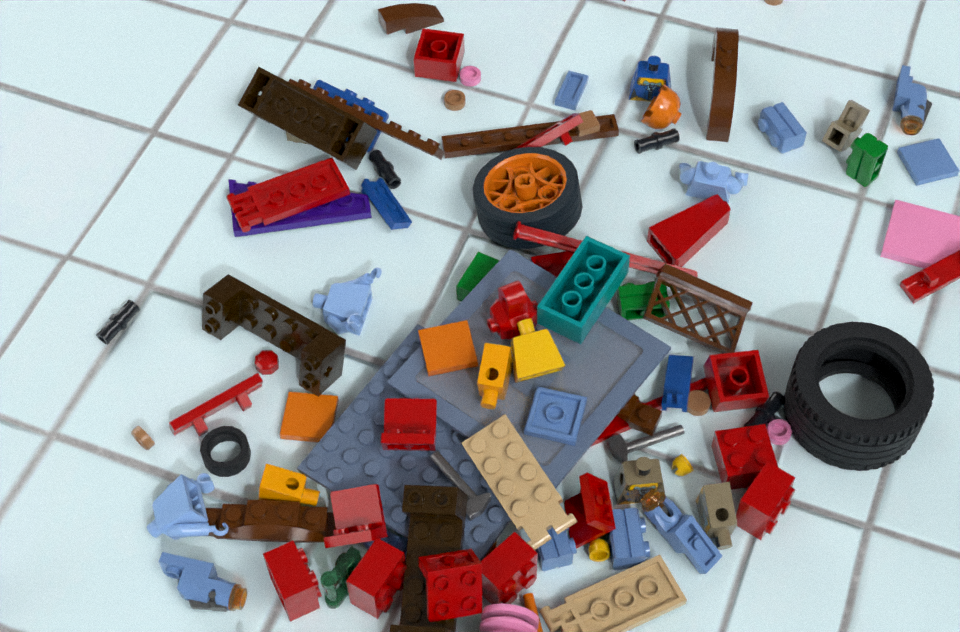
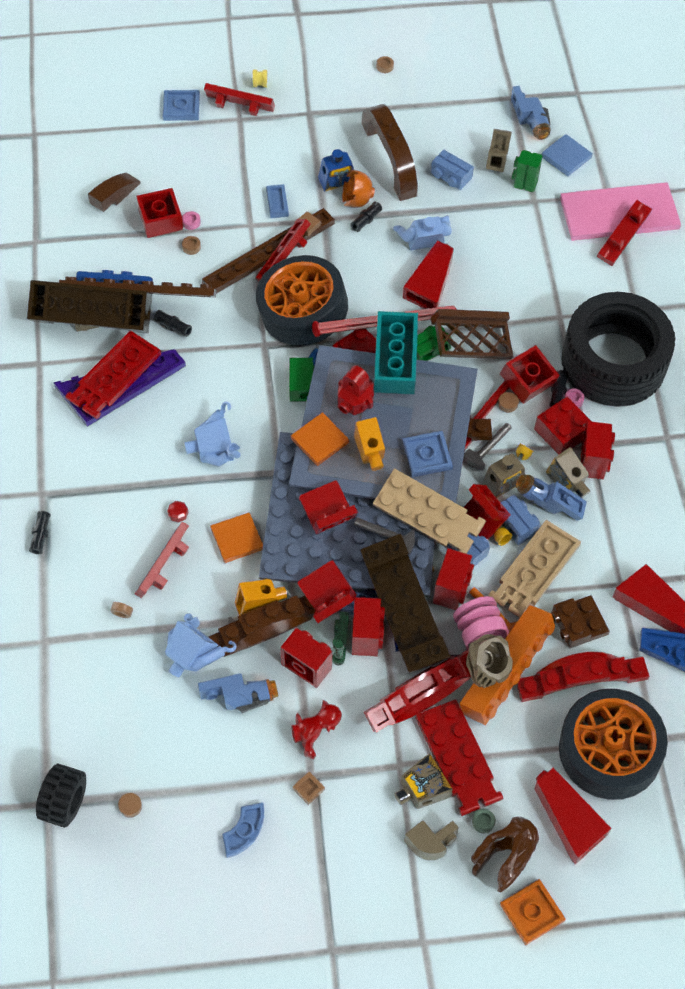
camera: 30 degrees left, 5 degrees up
black tyre [200,426,251,477] -> none
dark brown plate [202,274,346,397] -> none
blue hinge [361,178,412,230] -> none
red bracket [419,549,482,622] -> none
yellow torso [511,319,565,383] -> none
blue hinge [662,355,694,412] -> none

